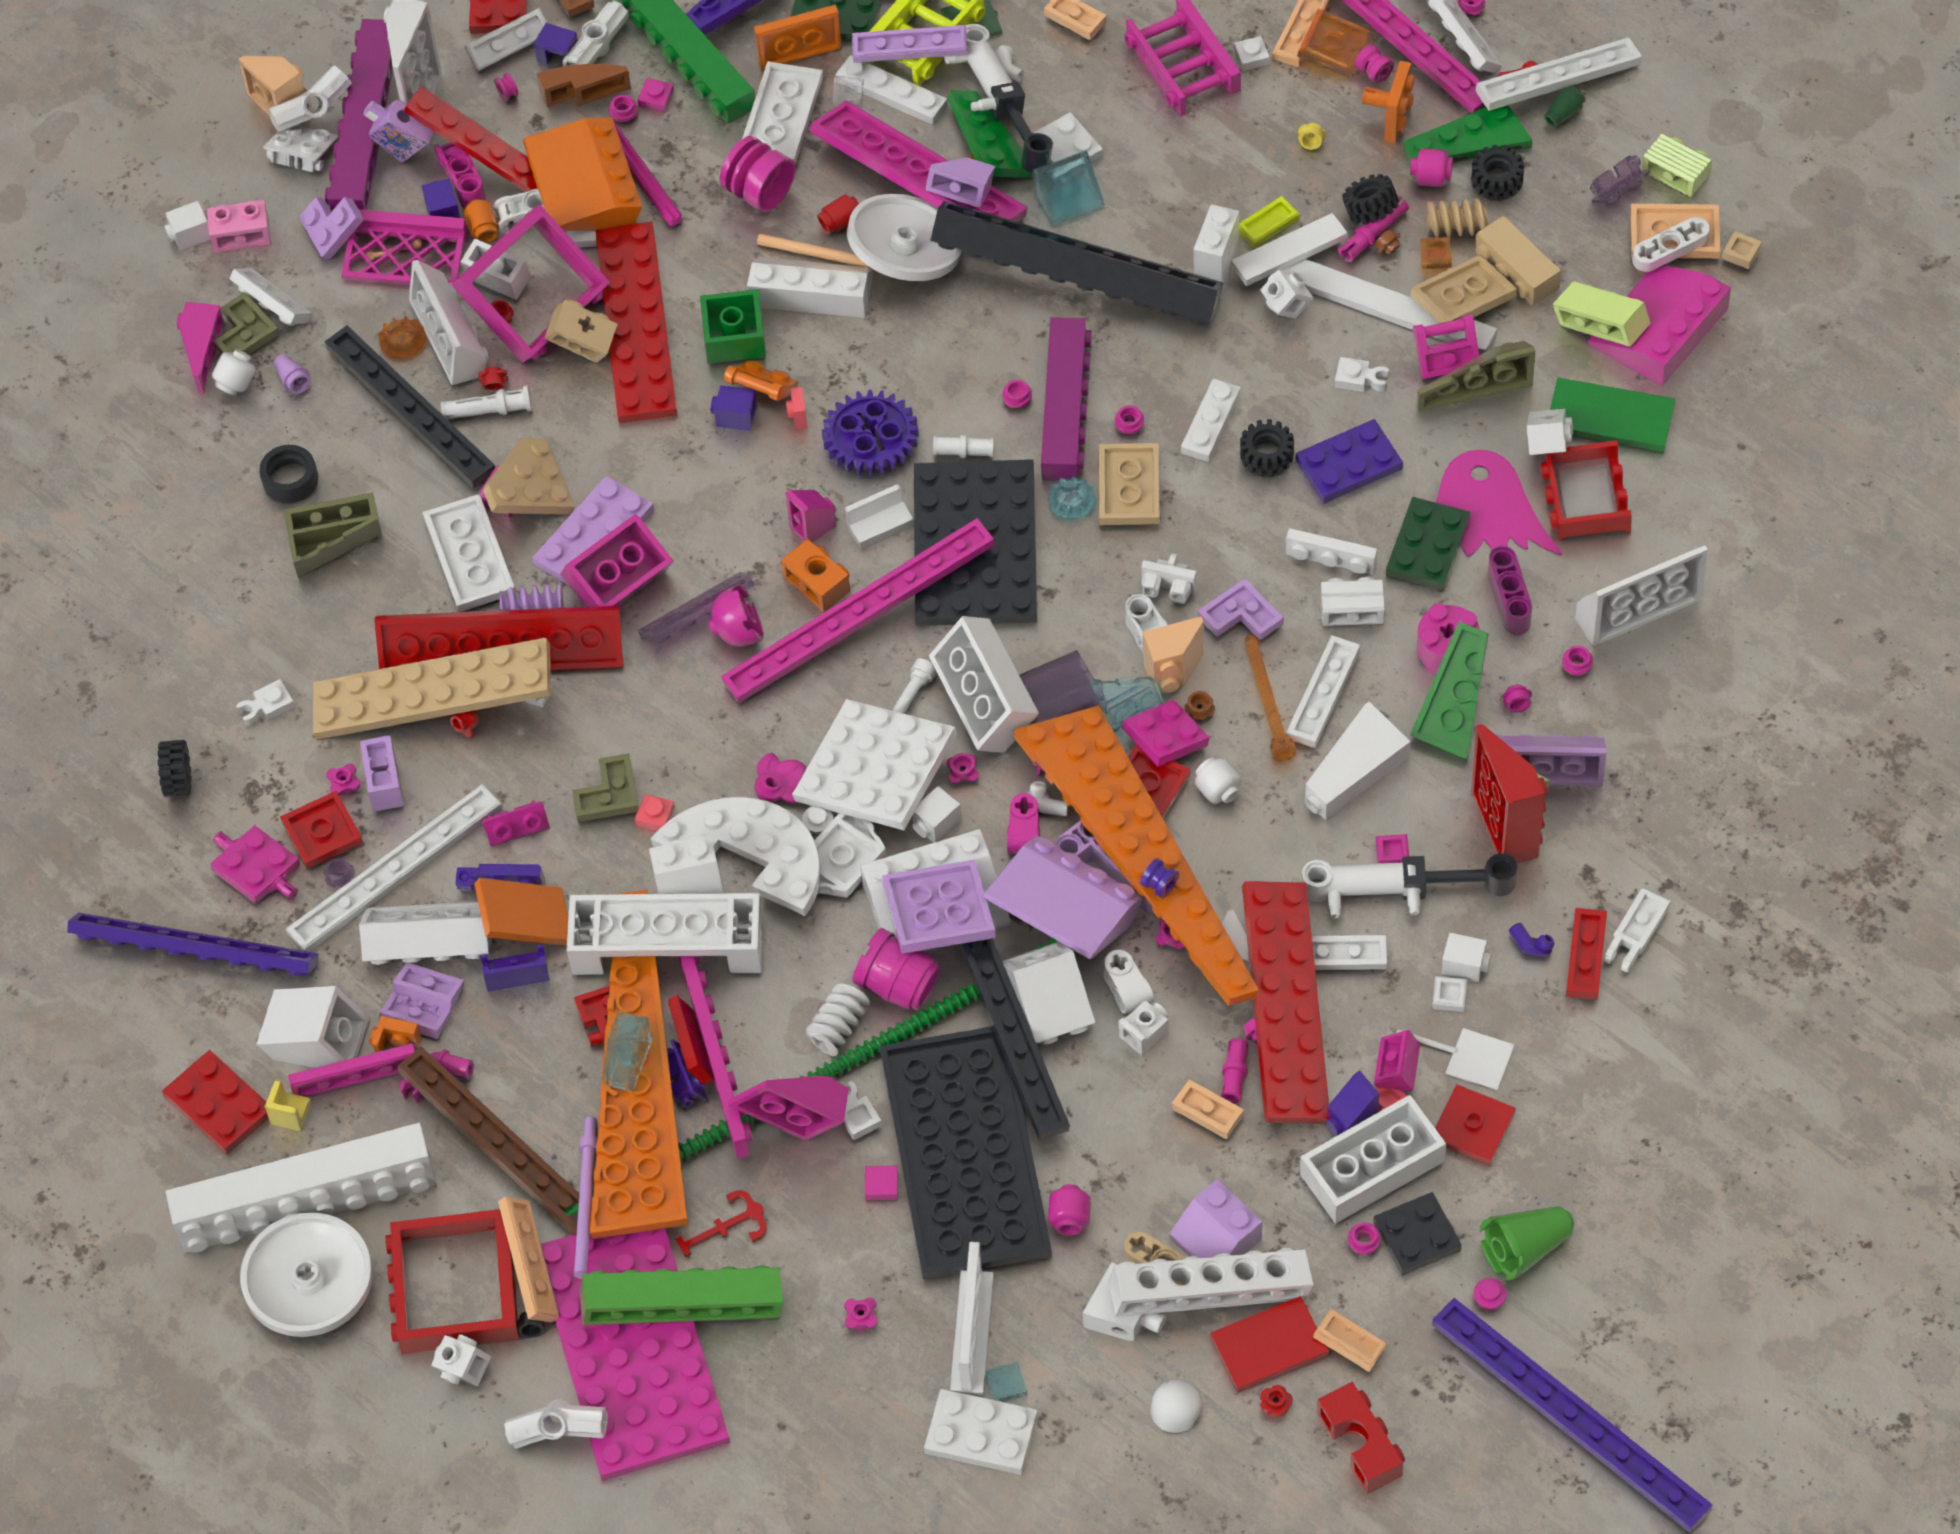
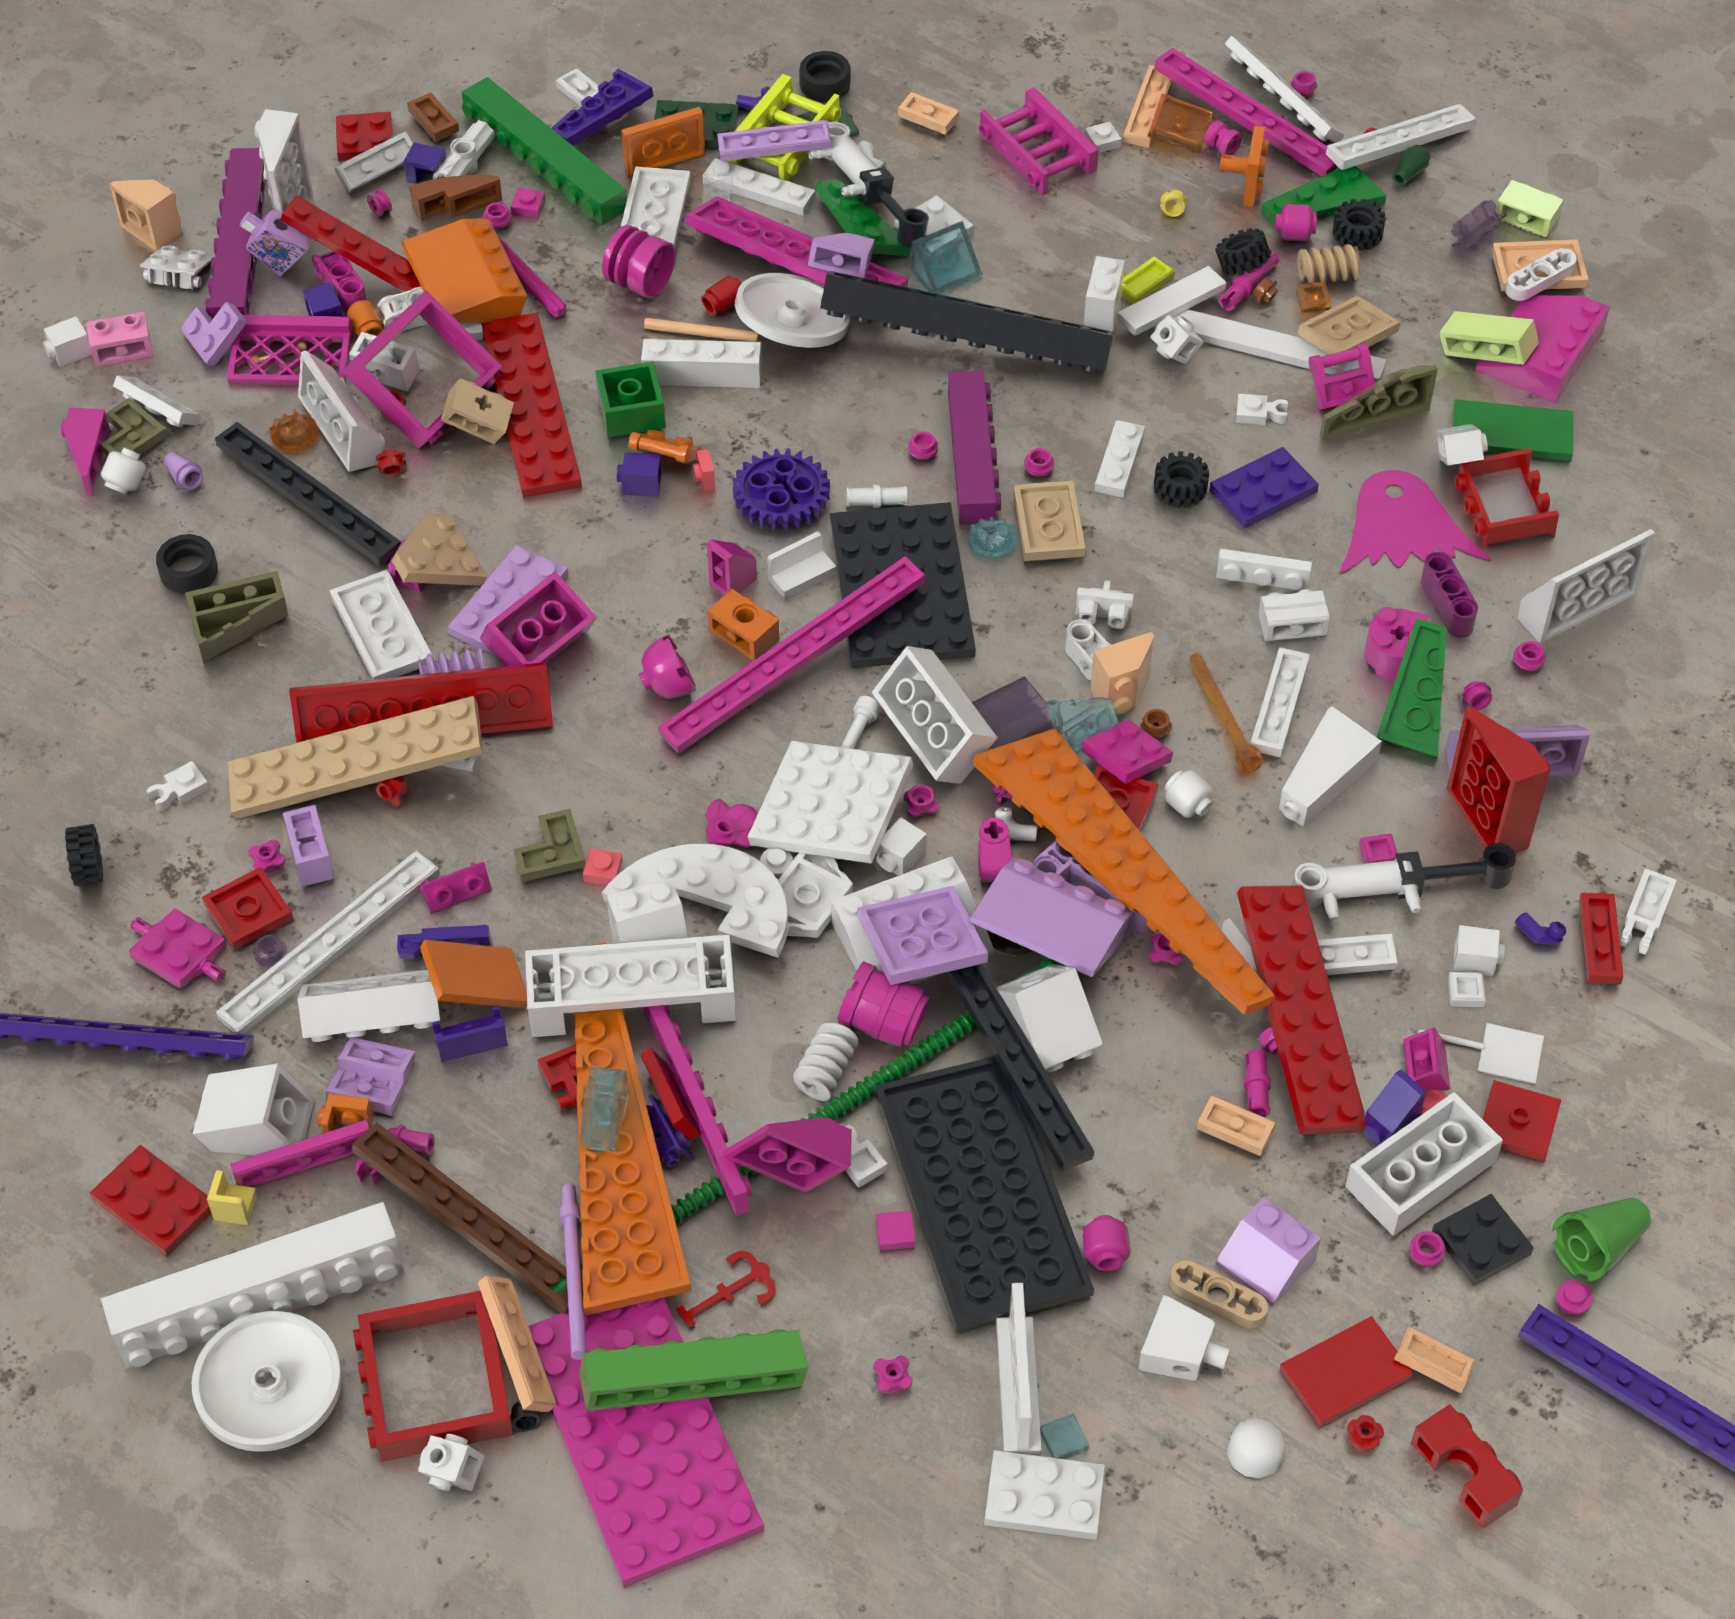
camera: 10 degrees left, 5 degrees down
white piece [268,65,352,132] -> none
white pin [441,385,532,420] -> none
white piece [504,1399,608,1449] -> none
clear purple plate [637,572,755,645] -> none
white piece [1104,949,1154,1014] -> none
white brick [1108,1248,1314,1317] -> none
white brick [1118,1000,1169,1056] -> none
dark purple wheel [1140,858,1180,898] -> none
lavender plate [1198,578,1284,640] -> none
dark green plate [1386,497,1470,591] -> none
tan brick [1475,215,1561,306] -> none
tan plate [1722,231,1762,270] -> none

